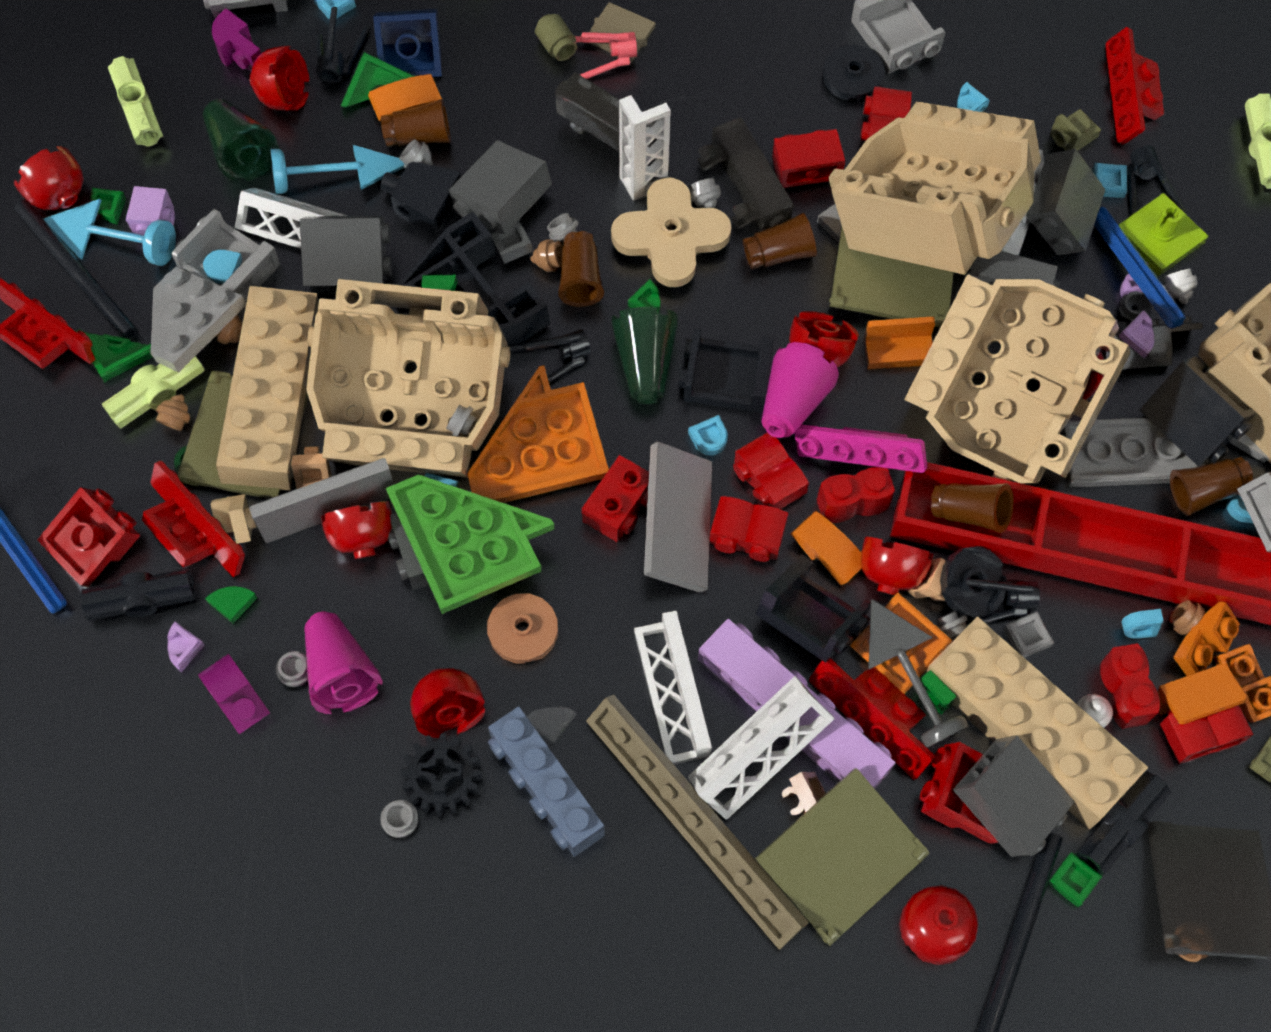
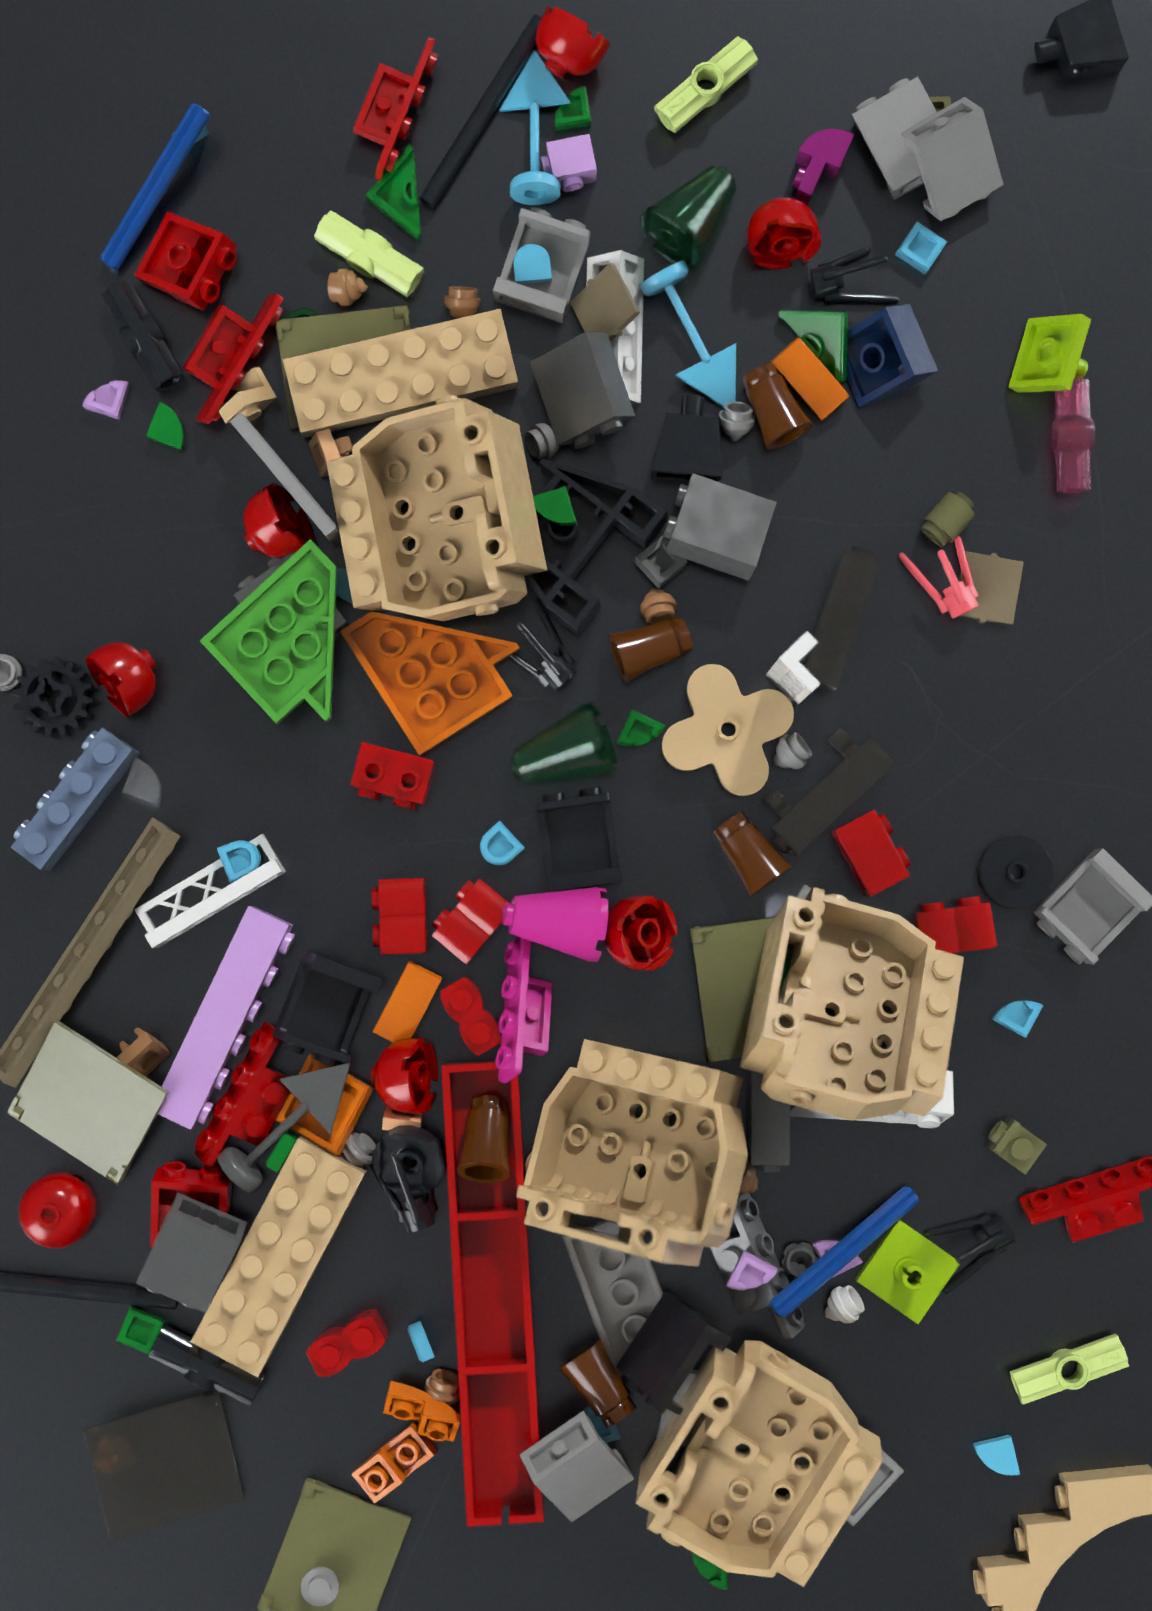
camera: 70 degrees right, 20 degrees up
light grey plate [151,267,246,373] -> none
magenta brick [197,654,270,734] -> none
light grey plate [276,651,308,687] -> none
dark pink cone [304,611,383,714] -> none
light grey plate [446,405,476,437] -> none
nougat plate [487,593,558,664] -> none
light grey plate [547,213,578,243] -> none
light grey tile [644,442,712,593] -> none
white fence [688,676,835,820] -> none
orange panel [863,317,935,370] -> none
light grey tile [1003,612,1054,658] -> none
dark grey brick [1026,149,1105,255] -> none
white plate [1077,694,1113,728] -> none
medium azure tile [1092,163,1127,198] -> none
orange panel [1158,663,1247,725] -> none
red brick [1160,705,1254,764] -> none
none -> medium azure tile [217,840,261,883]
none -> dark tan piece [570,263,640,342]

